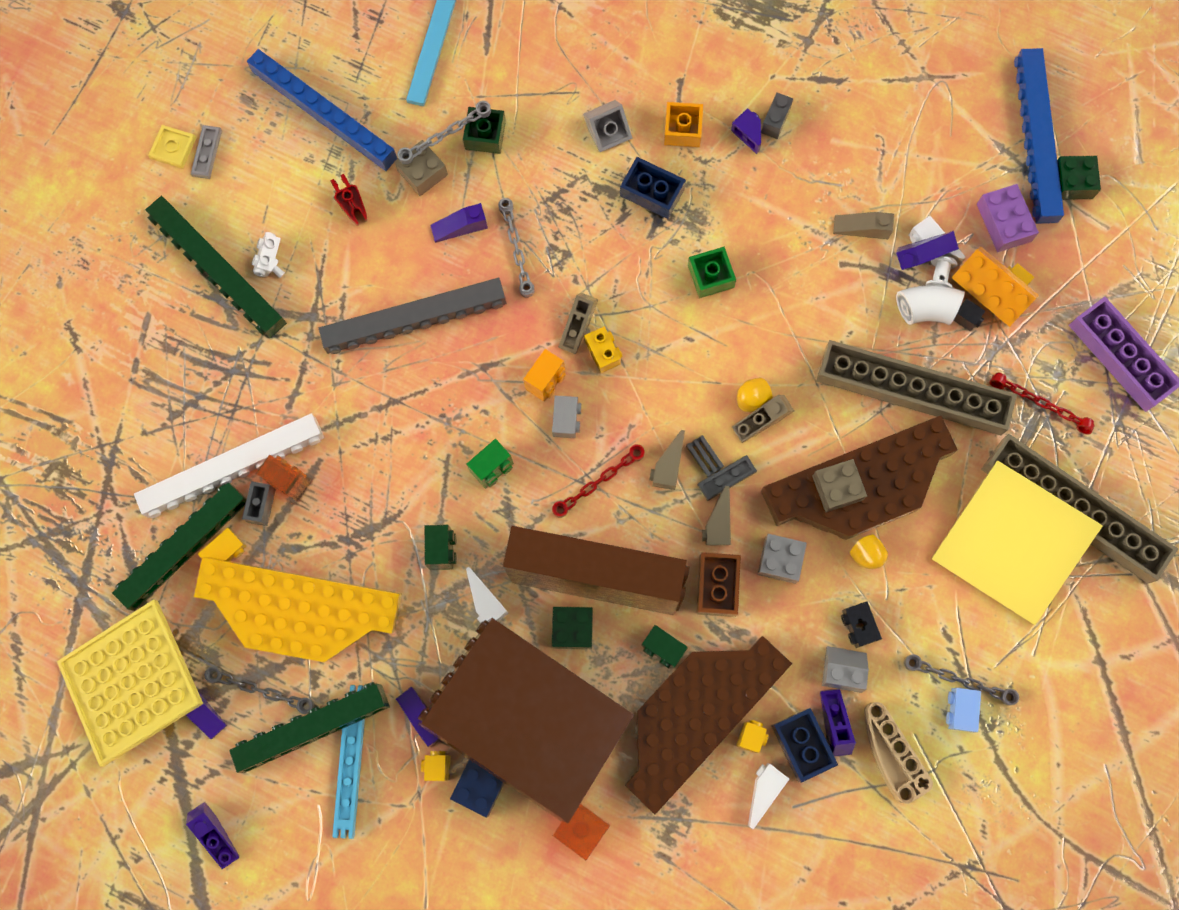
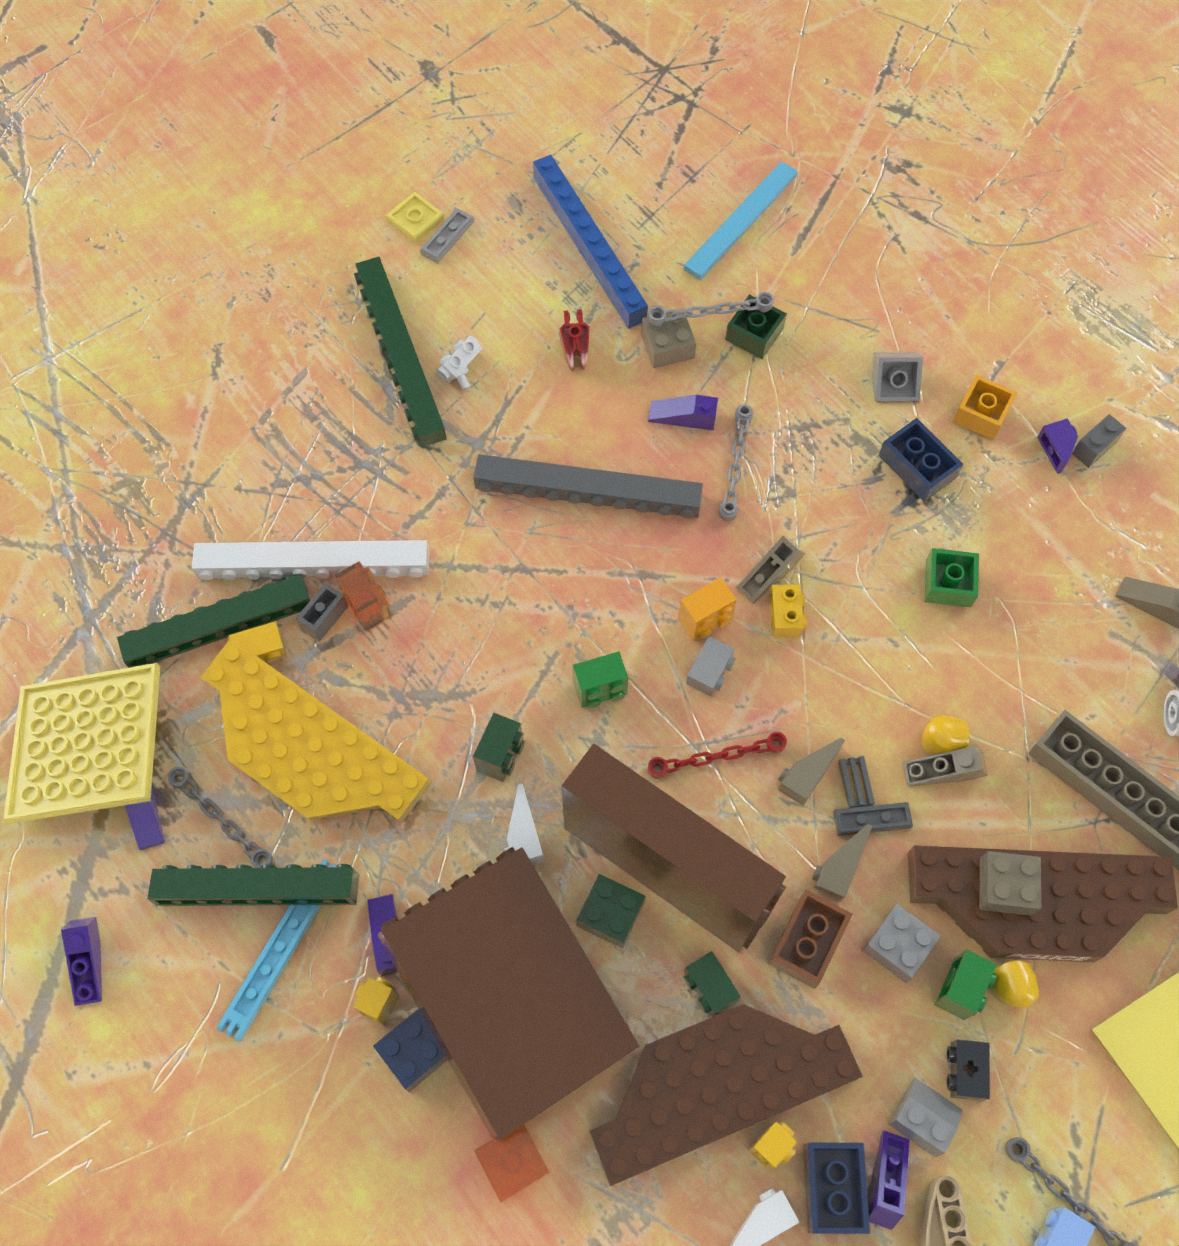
camera: 20 degrees right, 10 degrees down
none -> green brick [935,949,997,1020]

